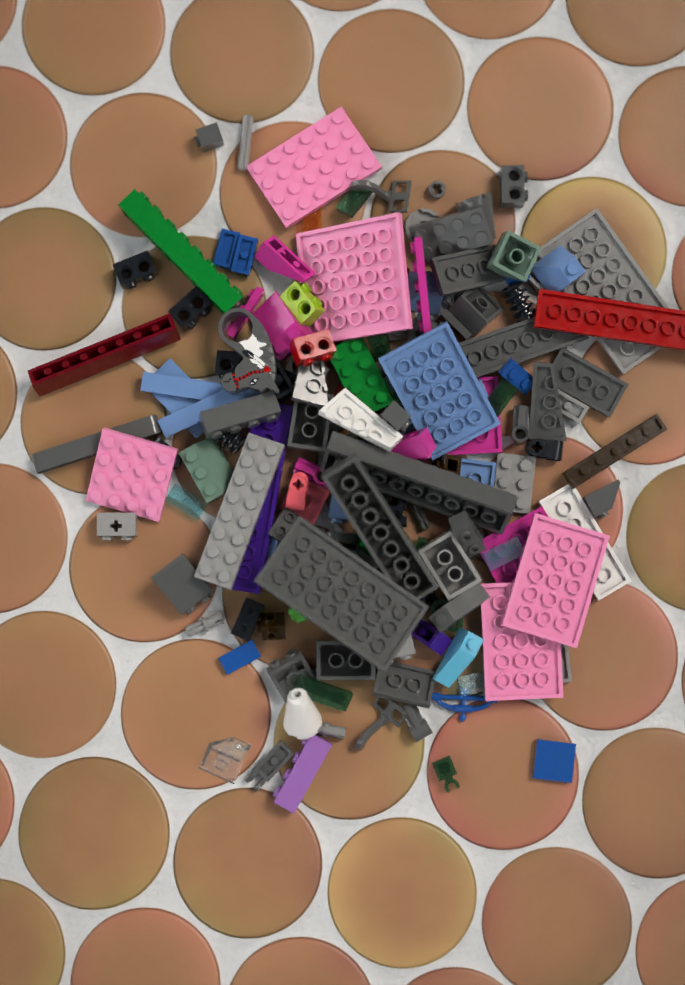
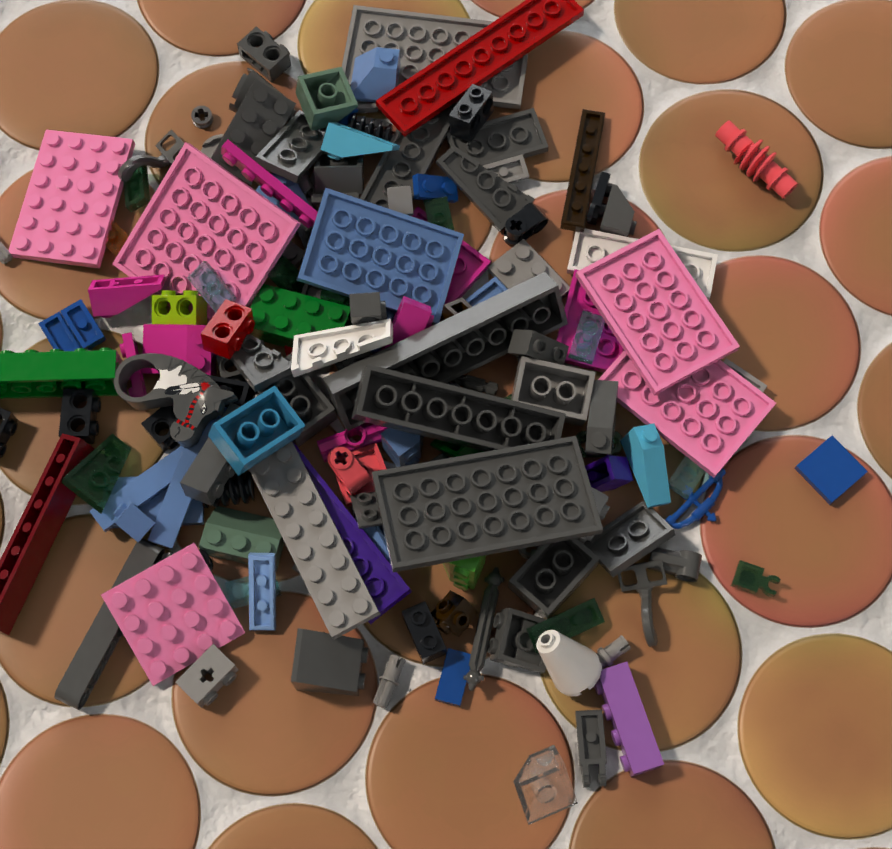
camera: 45 degrees left, 15 degrees down
dark grey piece [511,405,531,445] -> none
none -> clear green wing [62,433,132,514]
none -> medium blue brick [113,501,155,542]
none -> clear light blue plate [187,261,237,313]
none -> dark azure brick [208,386,306,476]
none -> light blue tile [248,552,276,631]
none -> medium azure slope [320,122,400,160]
none -> light grey slope [387,186,413,216]
none -> black brick [449,84,494,142]
none -> dark grey wheel [463,567,505,691]
none -> black hinge [586,171,612,225]

